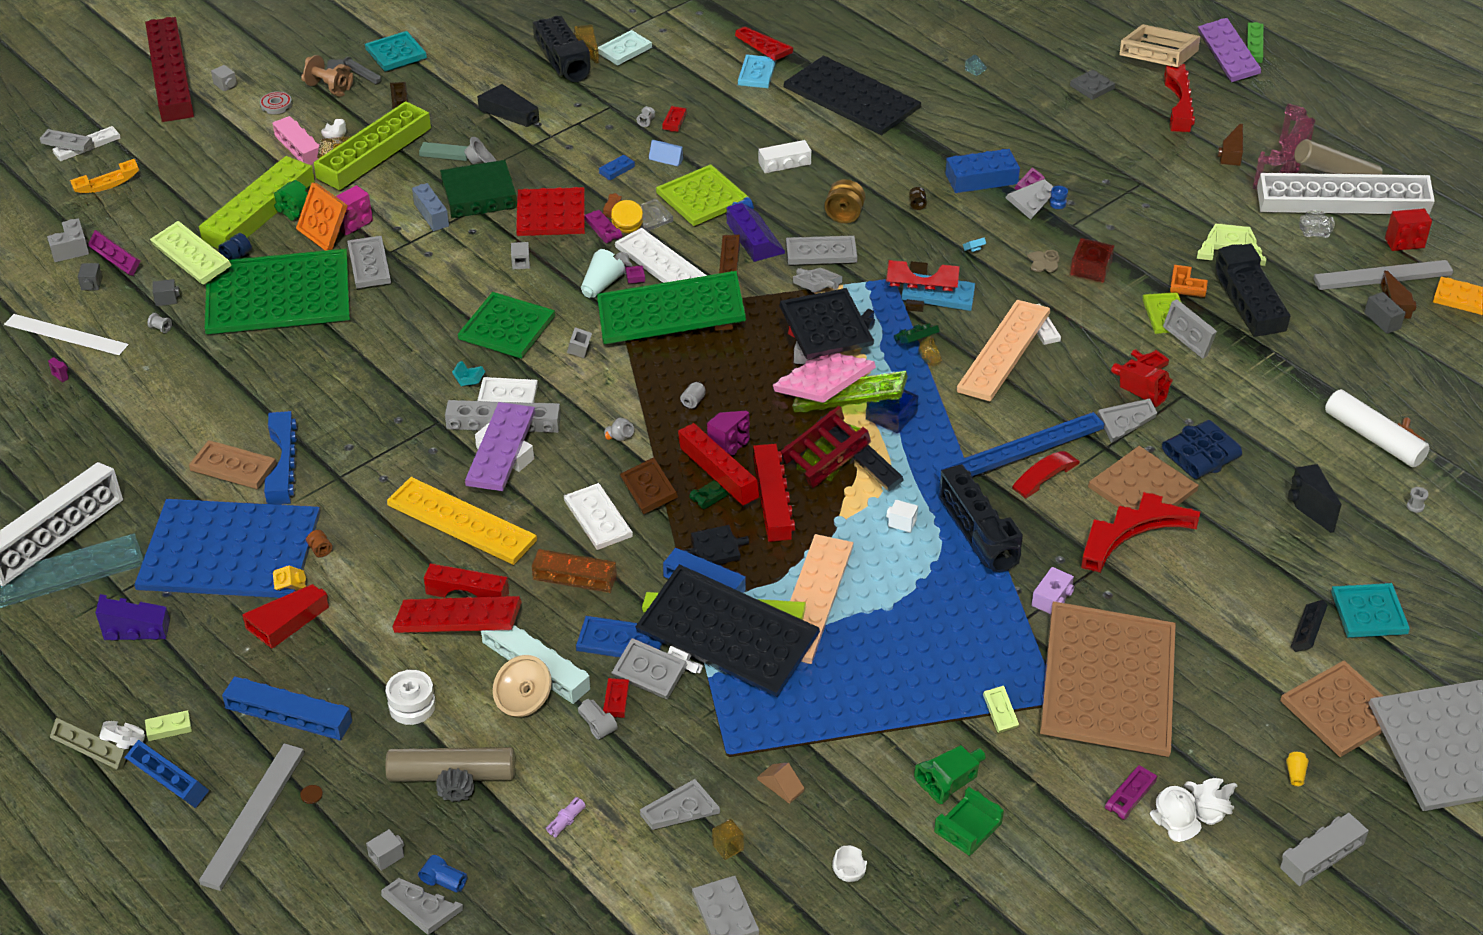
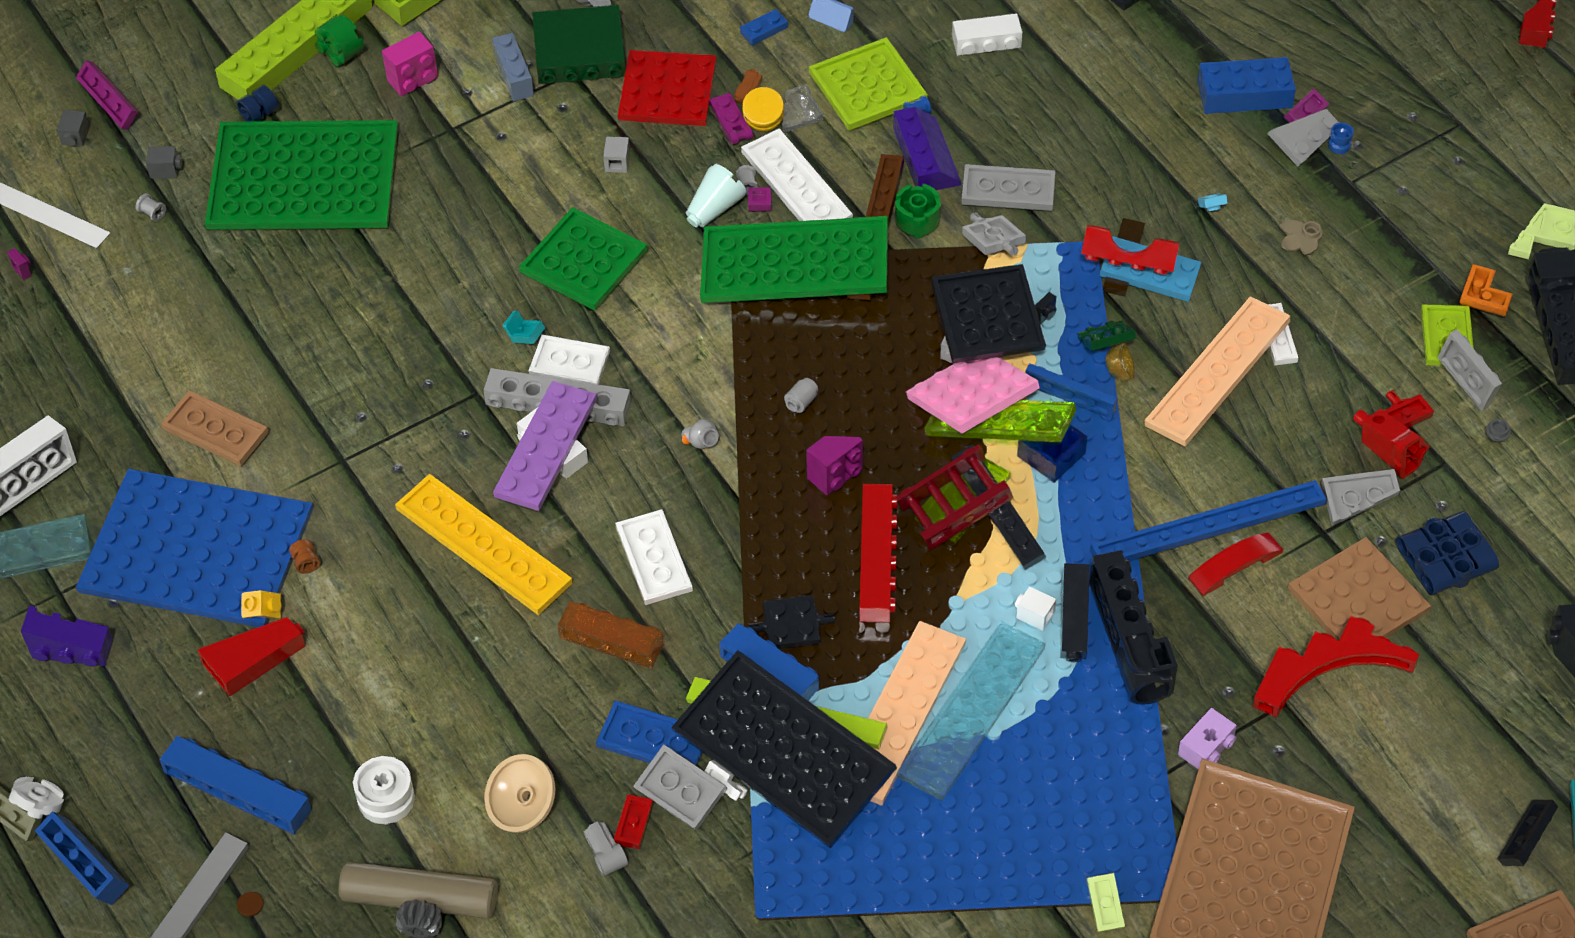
camera: 10 degrees right, 10 degrees up
light grey brick [47,218,89,262] -> none
yellowish green plate [145,710,192,741] -> none
yellowish green plate [150,221,232,285] -> none
blue arch [264,411,297,505] -> none
orange plate [296,183,348,250] -> none
light grey plate [347,236,391,288] -> none
red plate [392,596,522,633] -> none
red arch [424,563,509,598] -> none
light aqua brick [481,625,590,704] -> none
light grey brick [567,327,592,358] -> none
reddish brown plate [620,457,678,515] -> none
red brick [678,423,759,505] -> none
dark green plate [689,480,729,509] -> none
pearl gold wheel [824,179,866,223] -> none
dark brown wheel [909,187,927,210] -> none
clear red brick [1070,238,1115,282] -> none
none -> green brick [895,184,941,239]
none -> clear light blue plate [897,621,1046,801]
none -> blue plate [1025,363,1117,419]
none -> black slope [1060,563,1090,662]
none -> dark grey plate [1486,419,1511,442]

